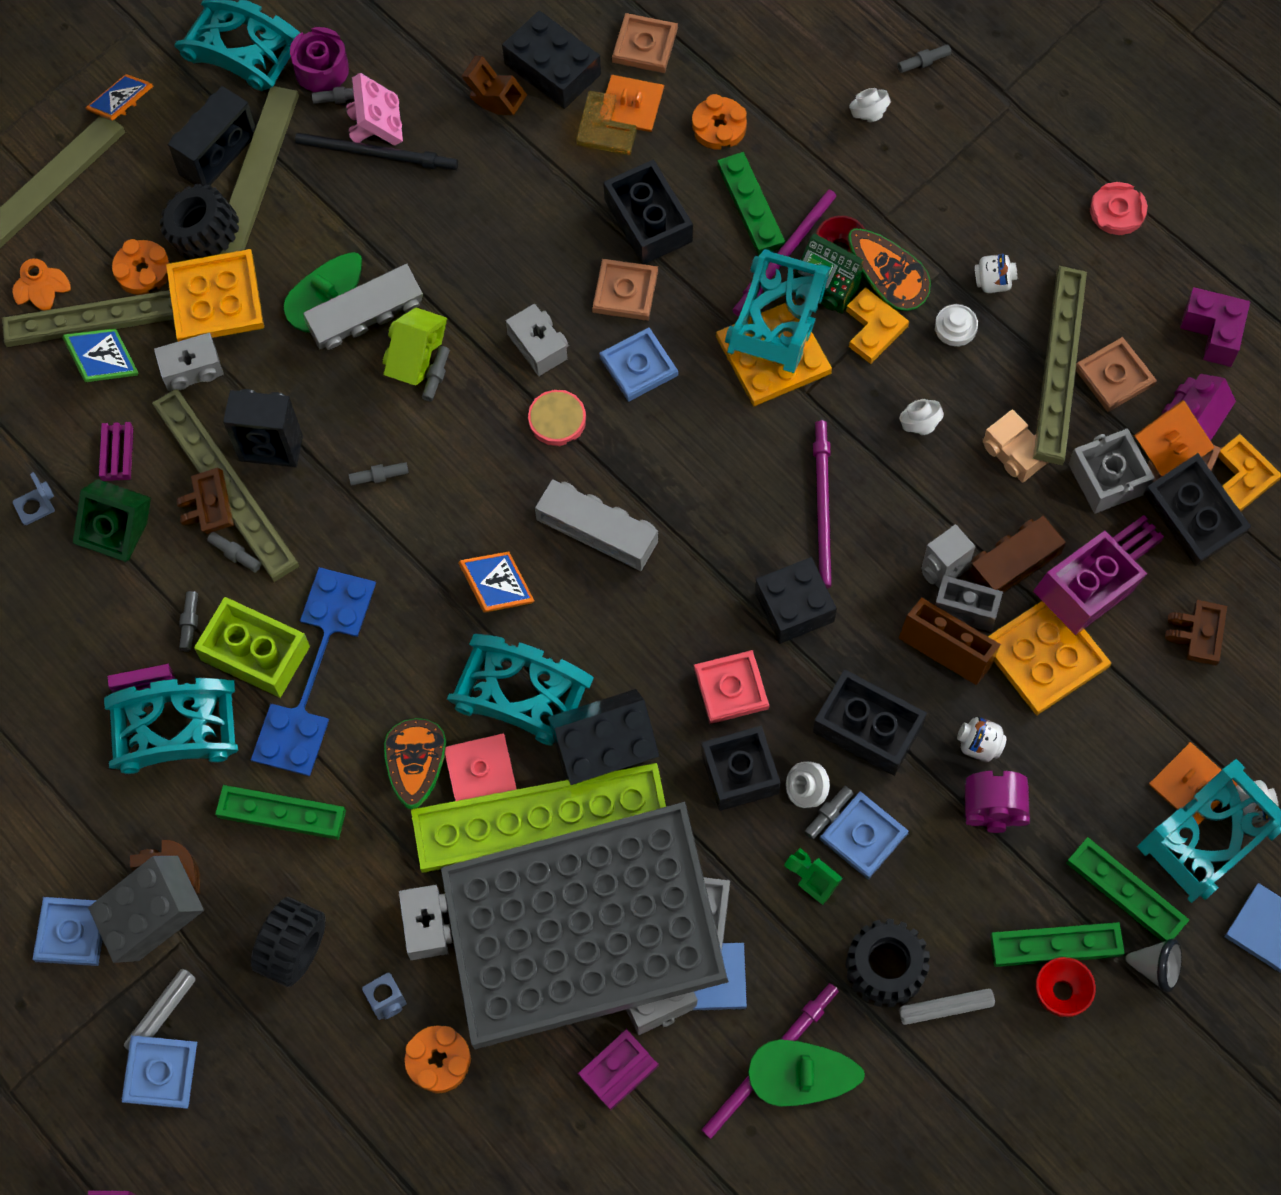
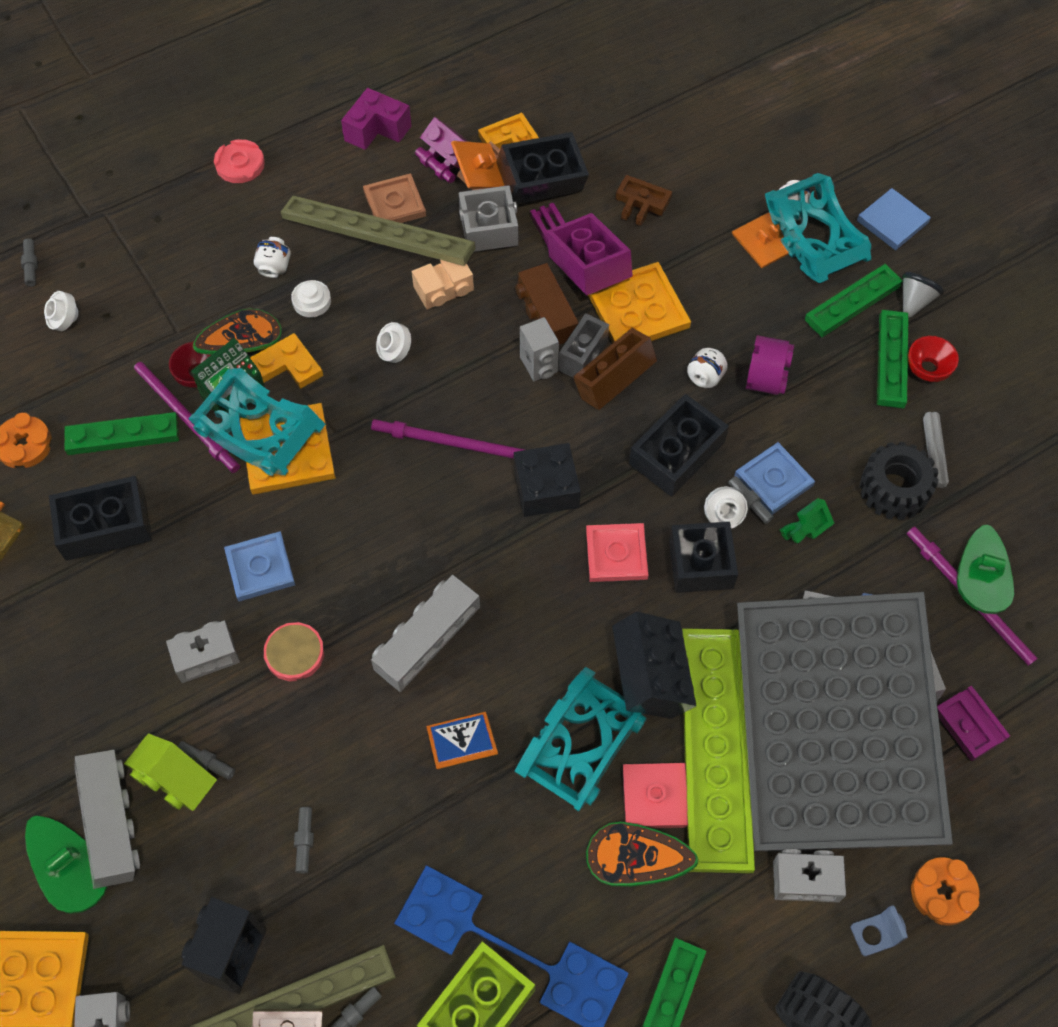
camera: 80 degrees left, 5 degrees down
nougat tile [592,259,658,321] -> none

